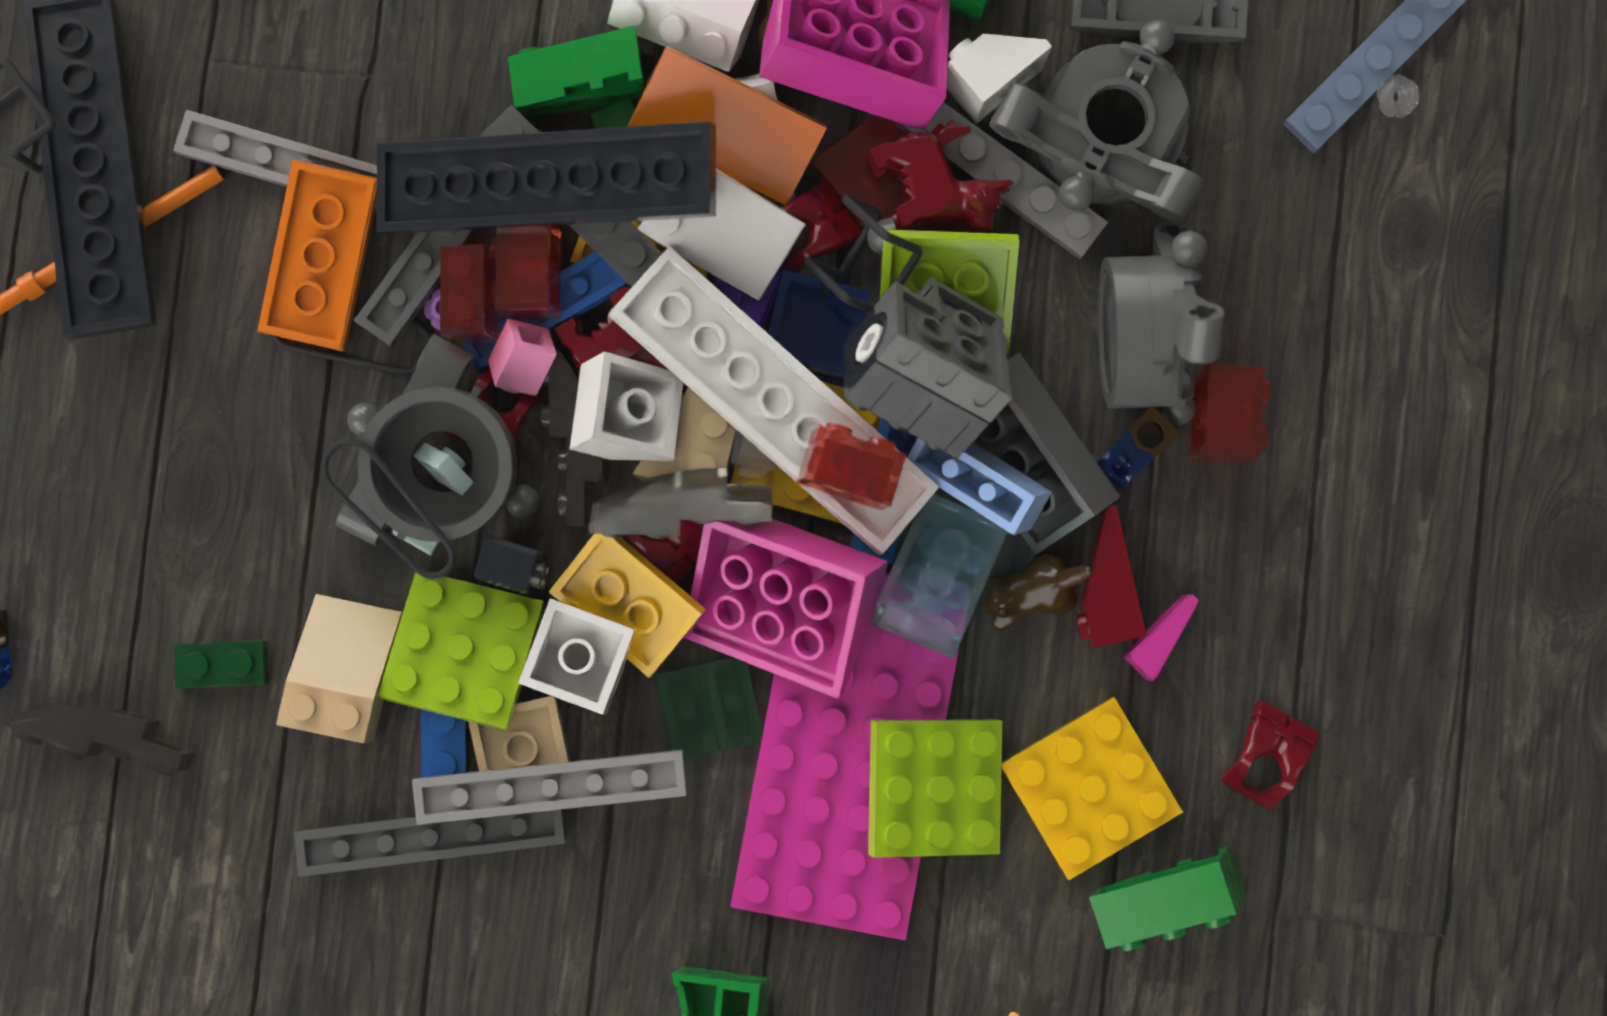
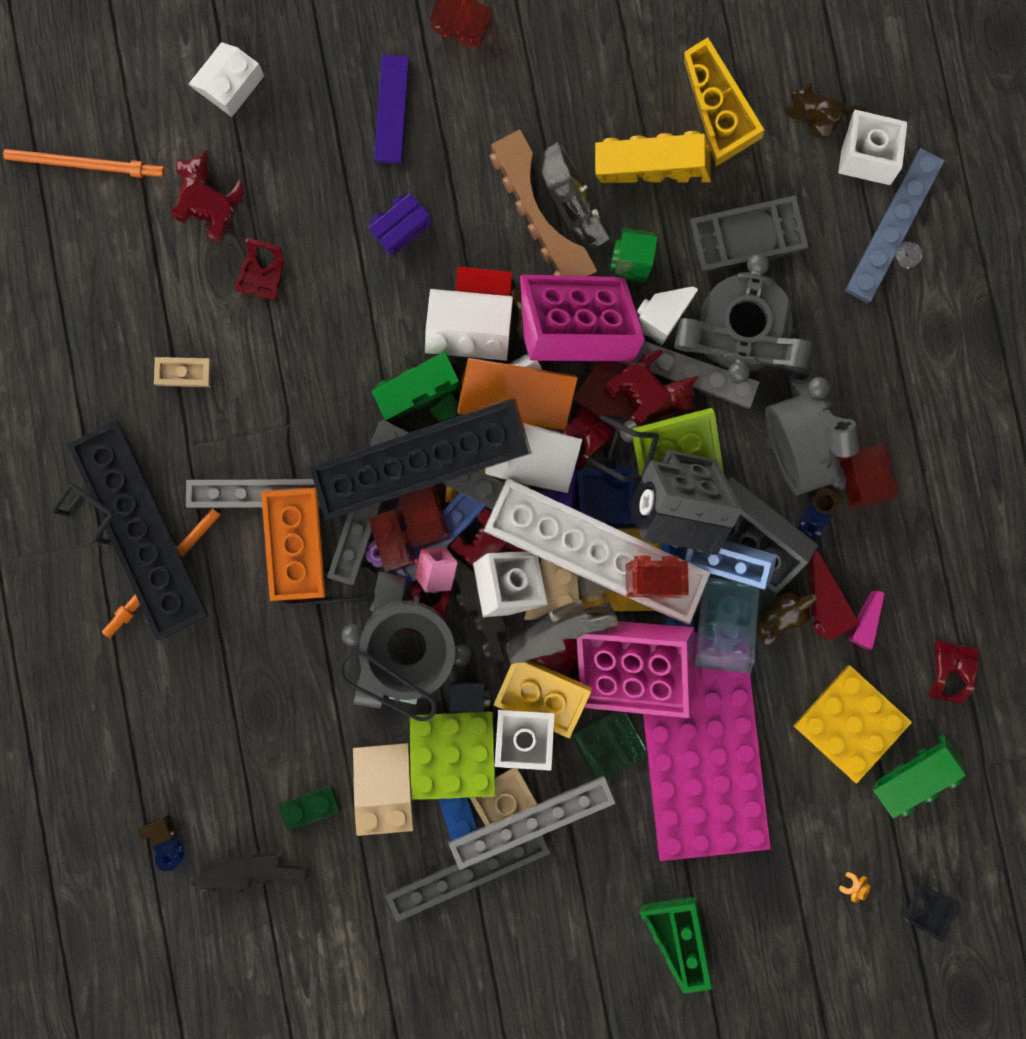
camera: 15 degrees left, 0 degrees up
light aqua plate [413,443,474,495] -> none
lime plate [868,719,1002,858] -> none

